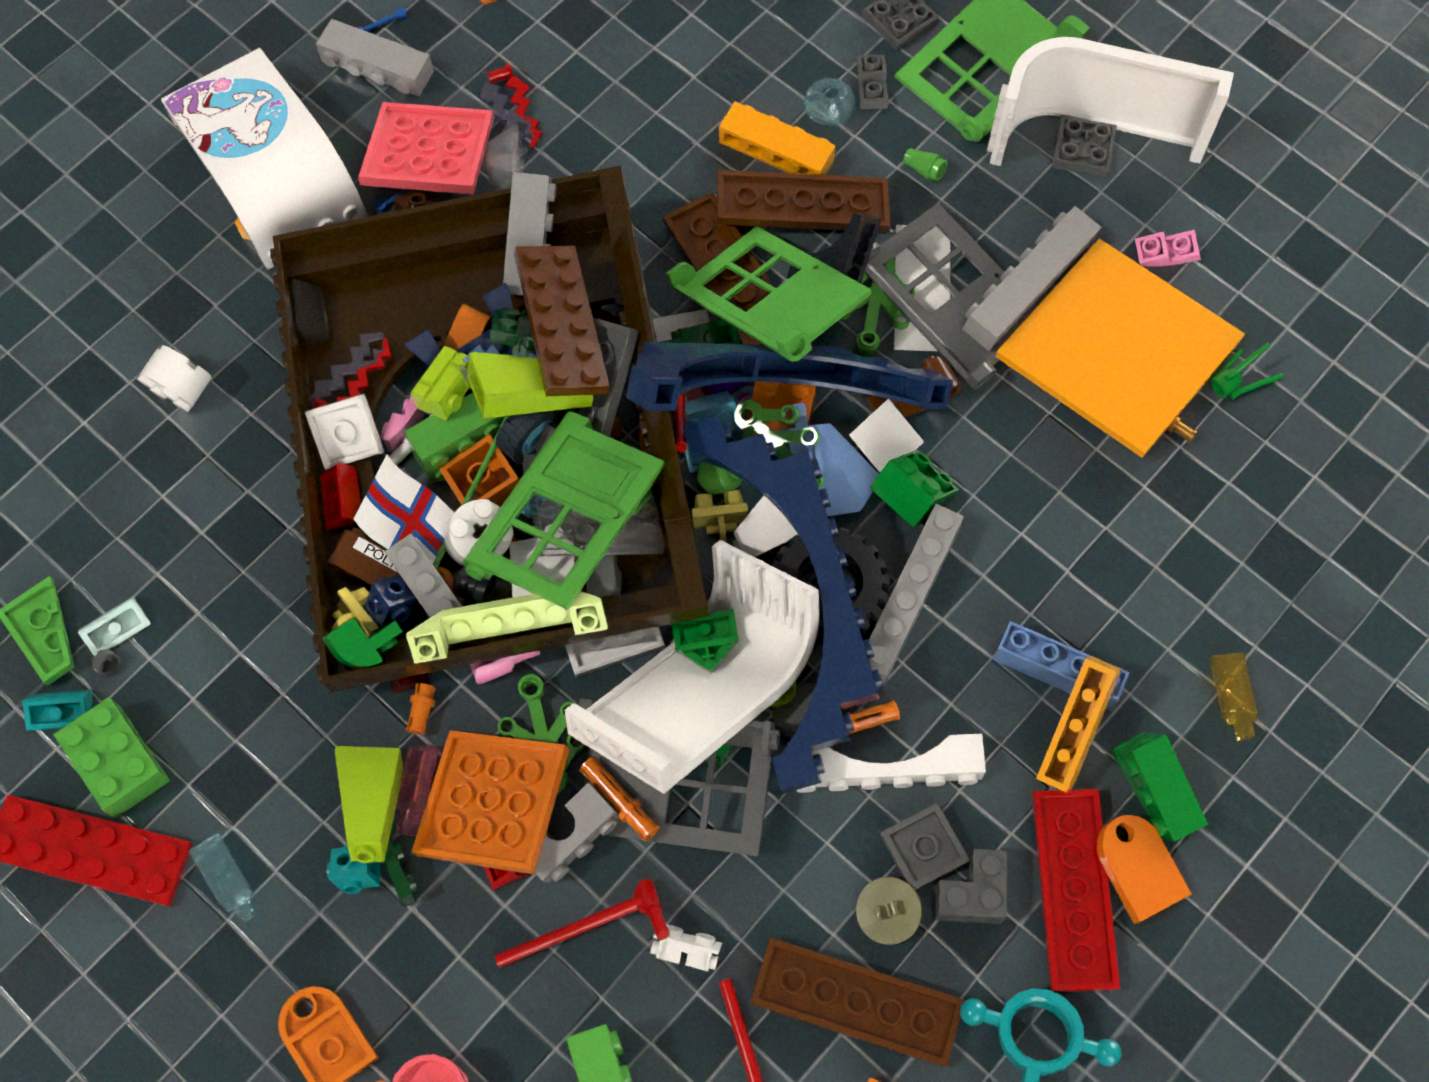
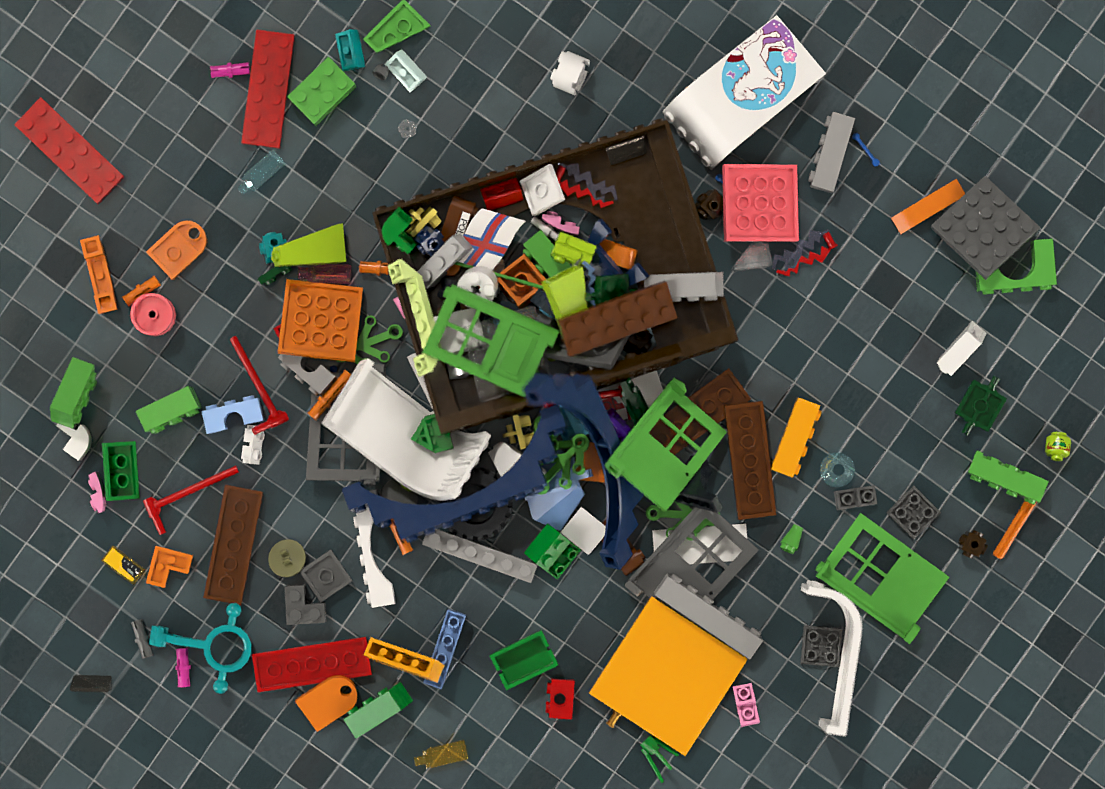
camera: 80 degrees right, 20 degrees up
none -> light blue arch [201,395,265,434]
none -> dark pink pin [210,62,250,78]
none -> clear plate [398,119,417,138]
none -> green piece [489,629,558,690]
none -> red brick [545,678,575,719]

